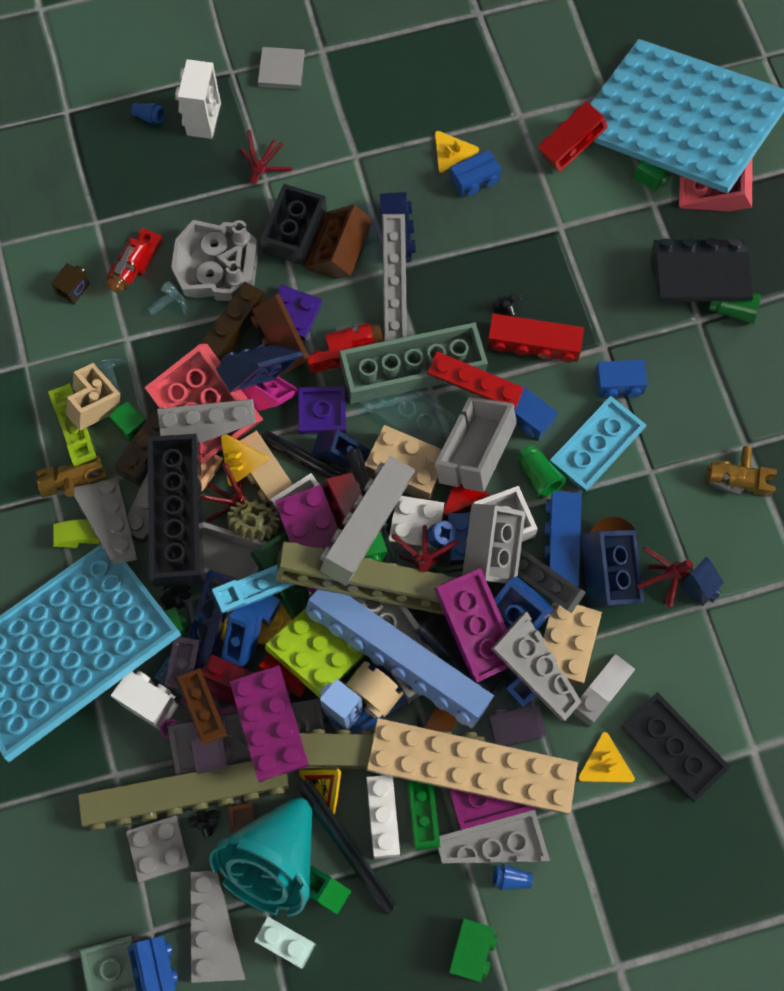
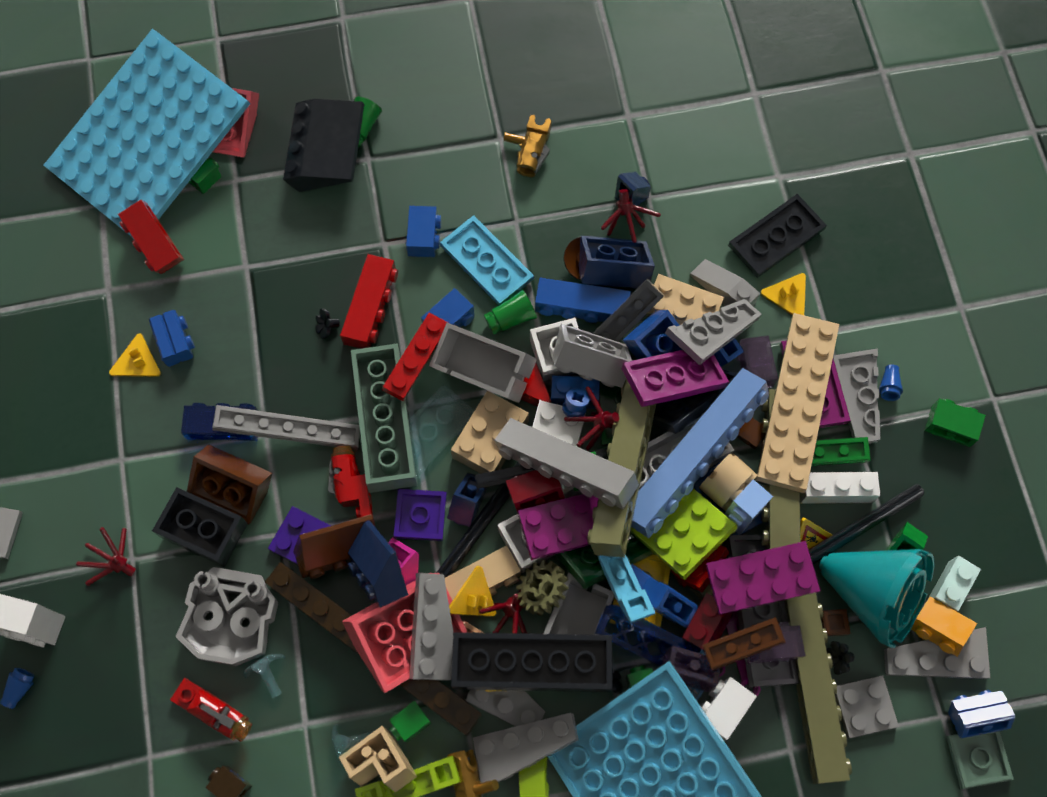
camera: 85 degrees left, 0 degrees up
none -> light orange brick [911,596,977,657]

